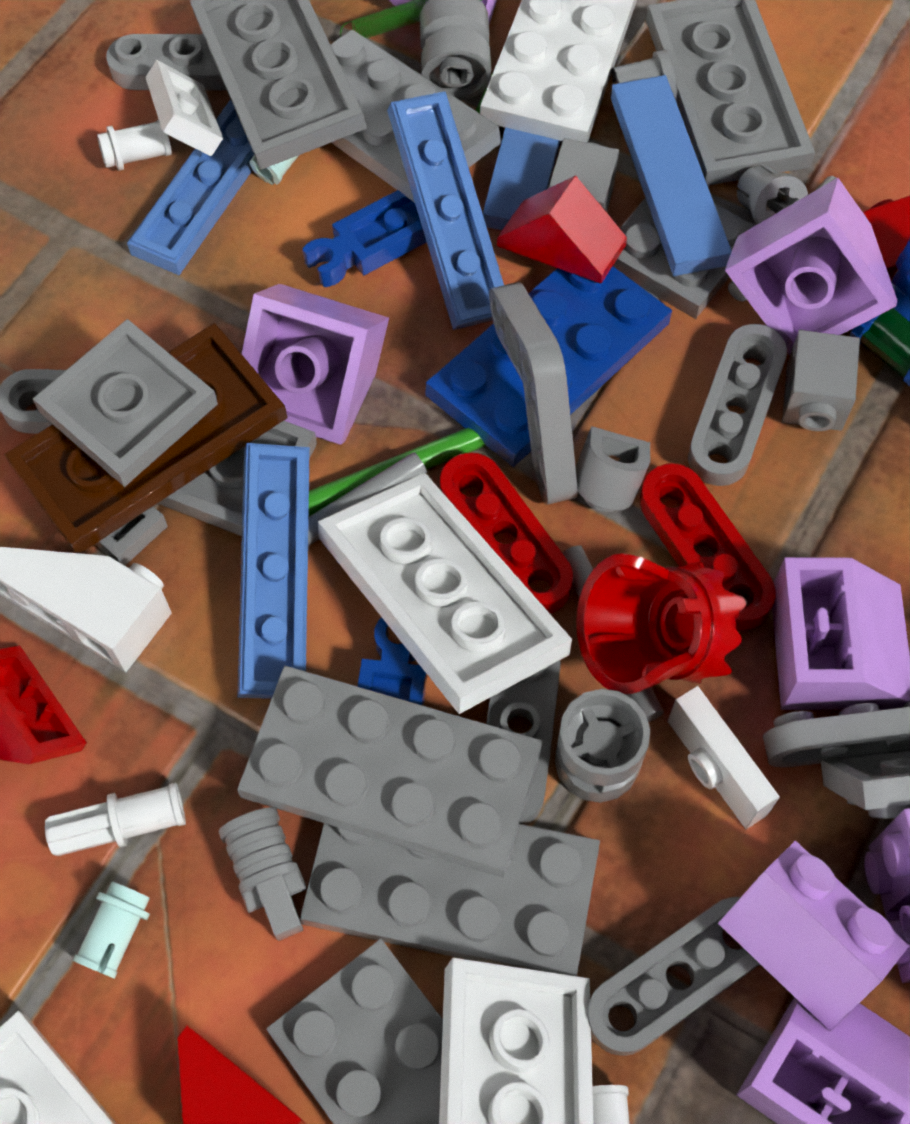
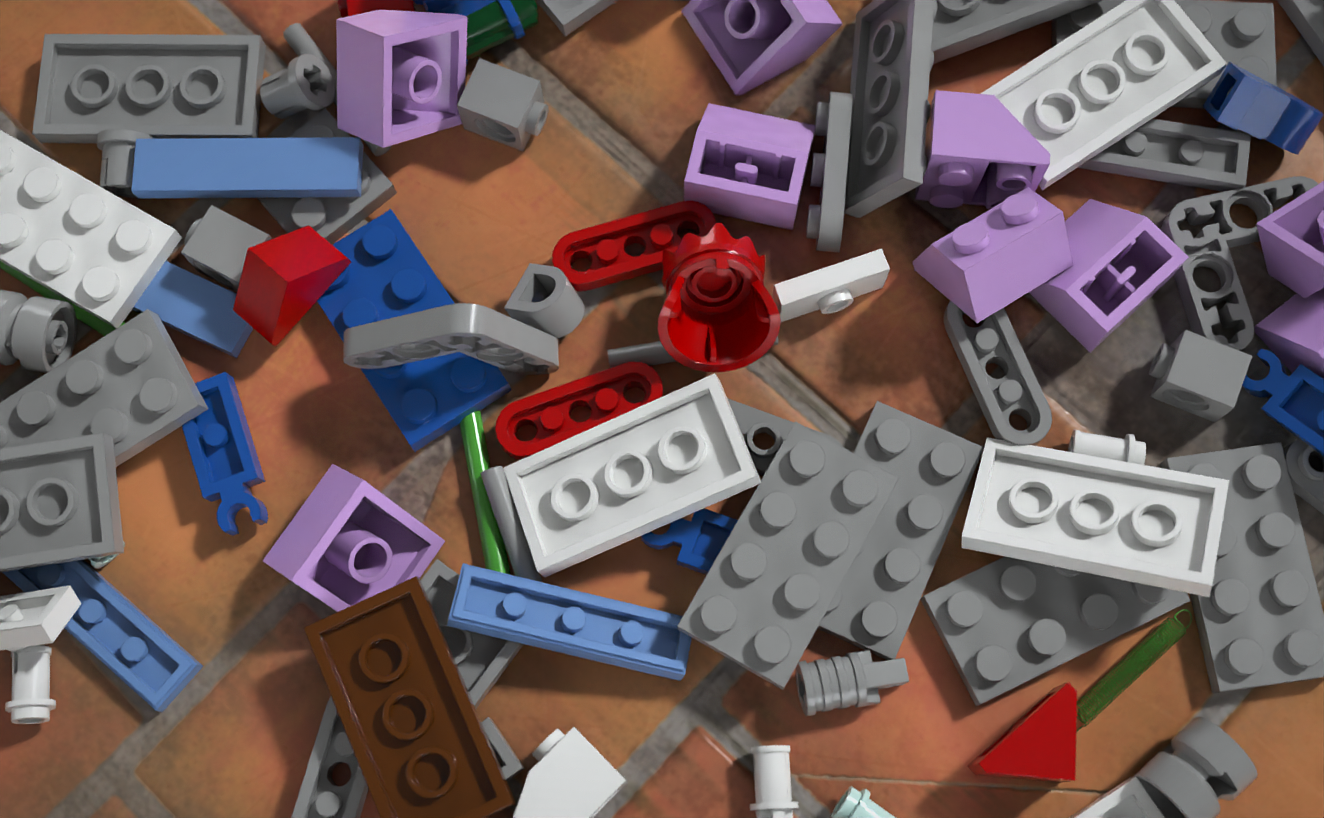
camera: 75 degrees left, 10 degrees up
light grey plate [33,319,218,487] -> none
medium blue tile [387,91,504,330] -> none
light grey wheel [555,689,650,803] -> none
light grey plate [688,324,787,486] -> none

